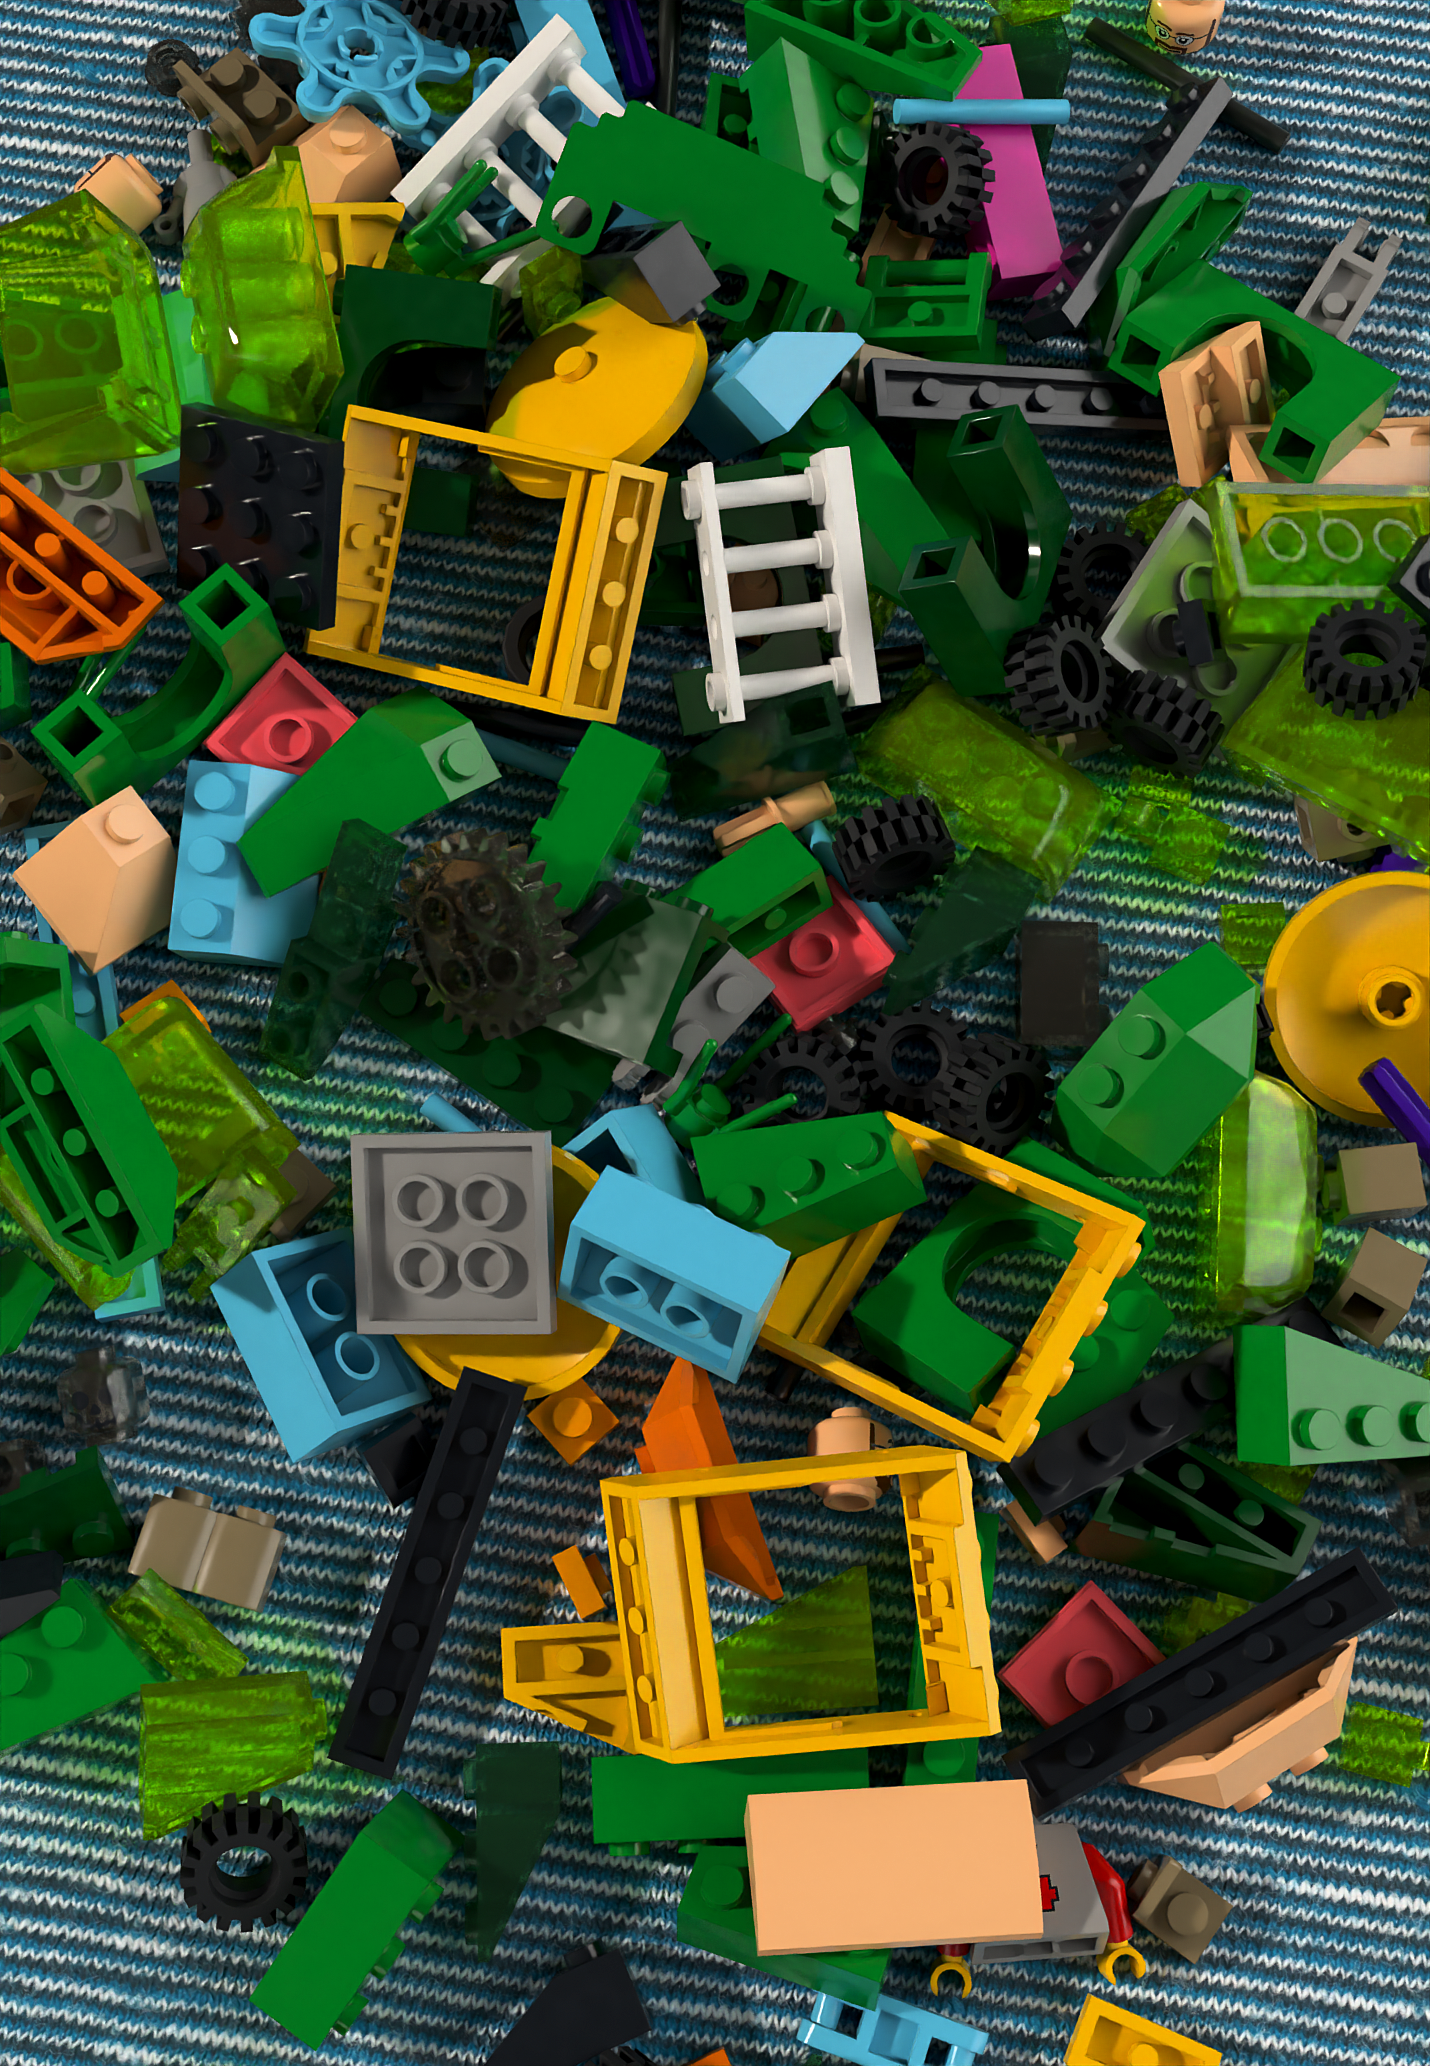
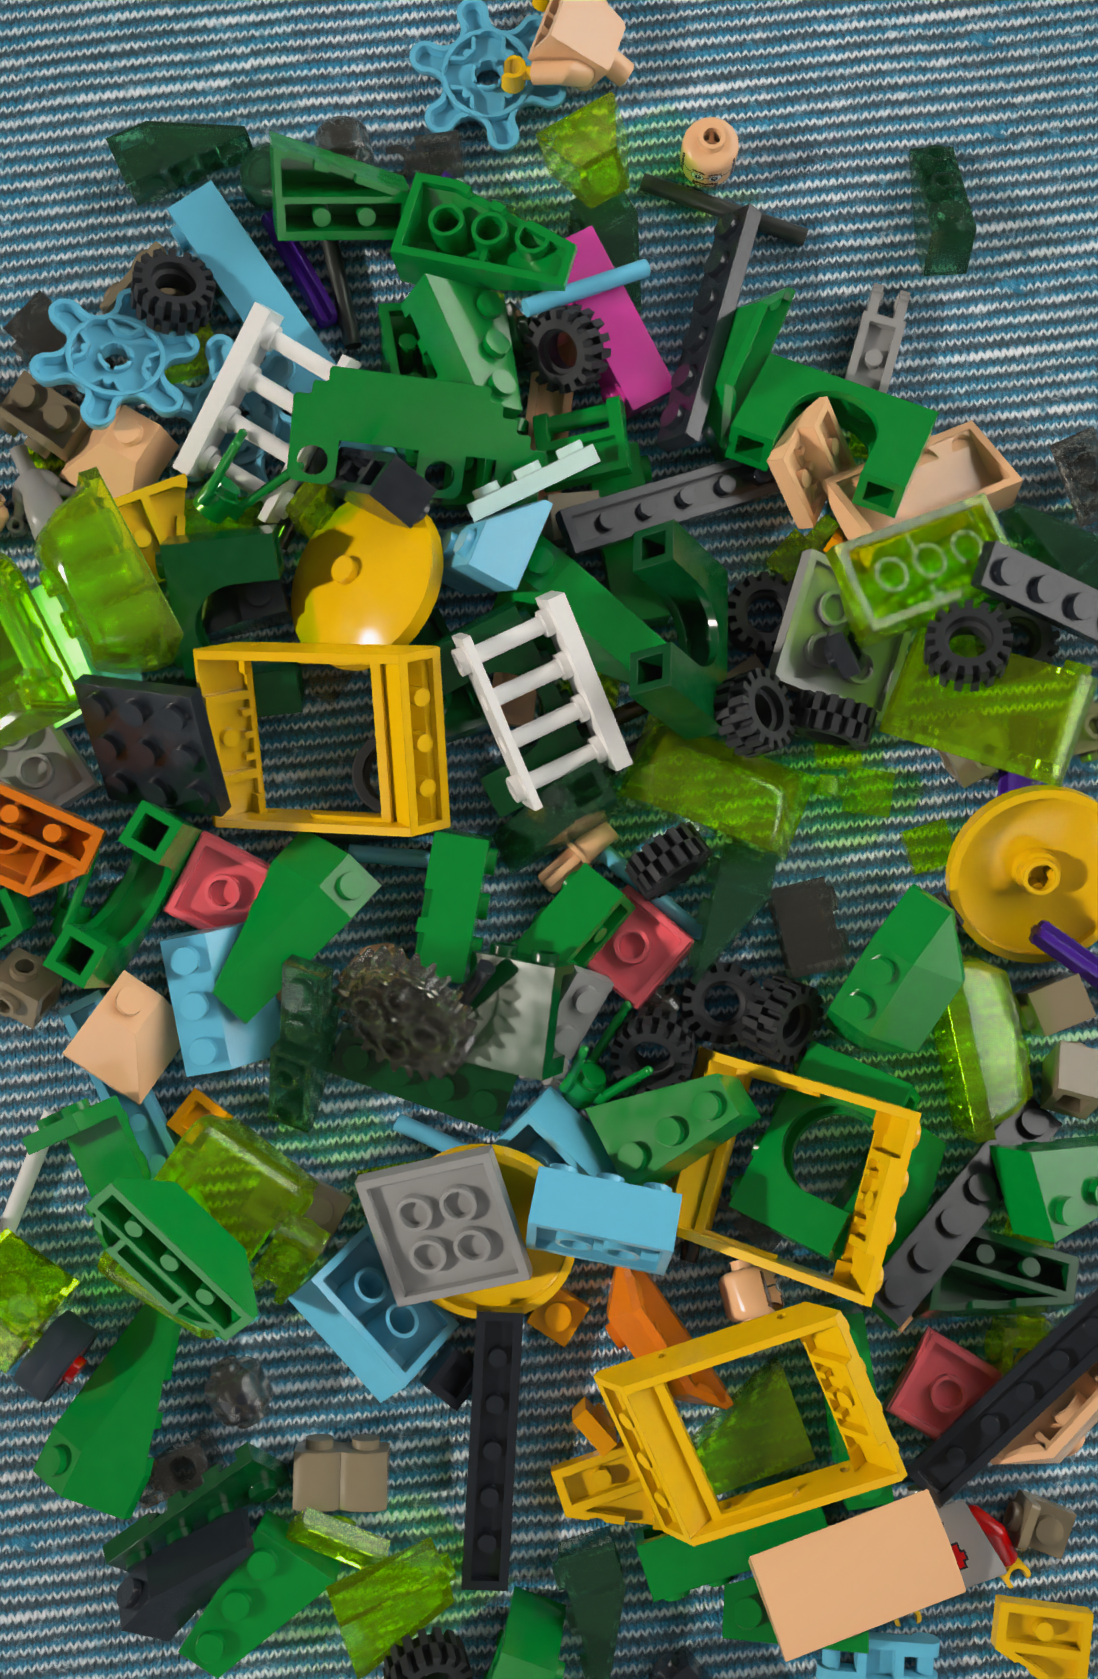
camera: 10 degrees left, 10 degrees up
none -> light aqua plate [466,439,600,522]

